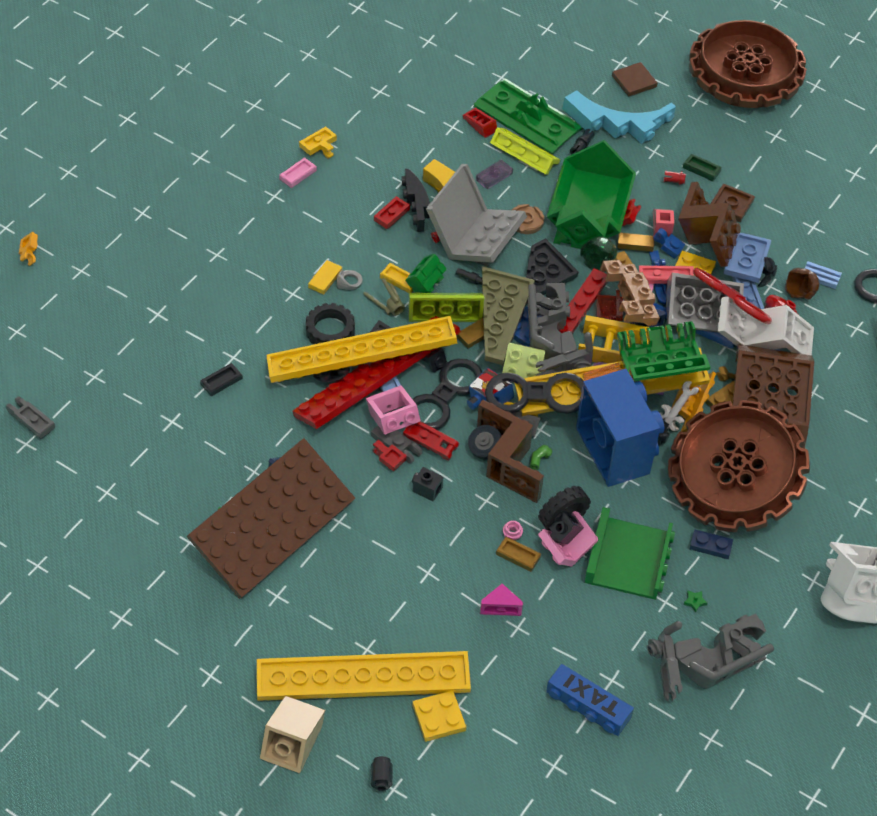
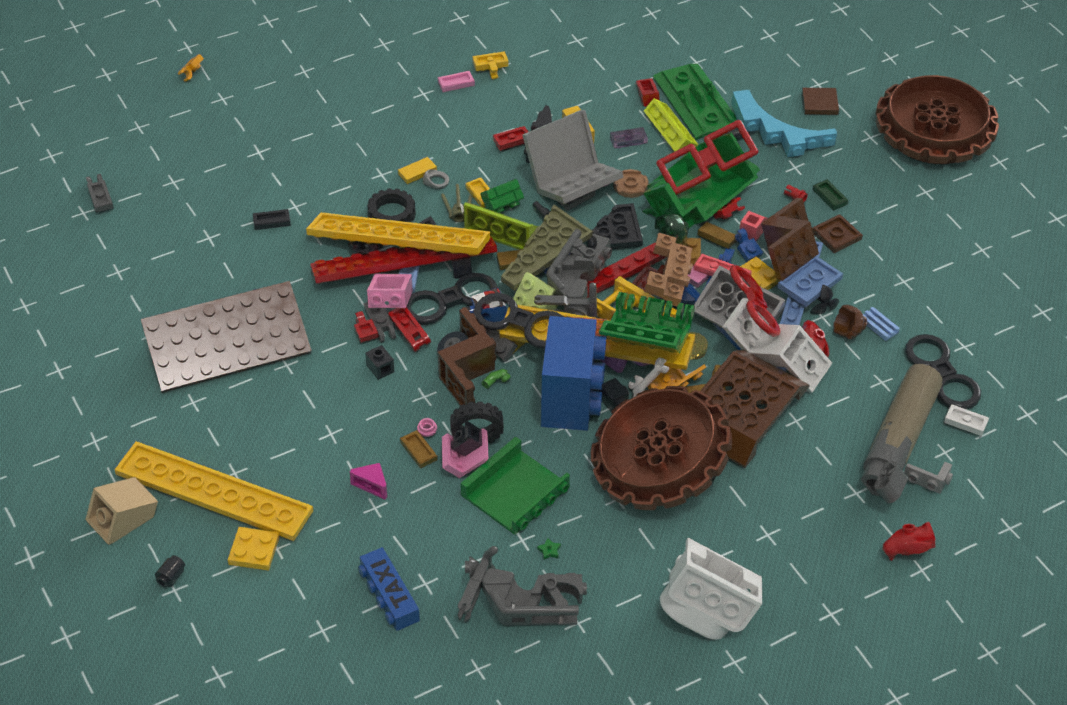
camera: 30 degrees right, 5 degrees down
dark blue plate [689,529,733,560] -> none
none -> red bar [656,120,759,195]

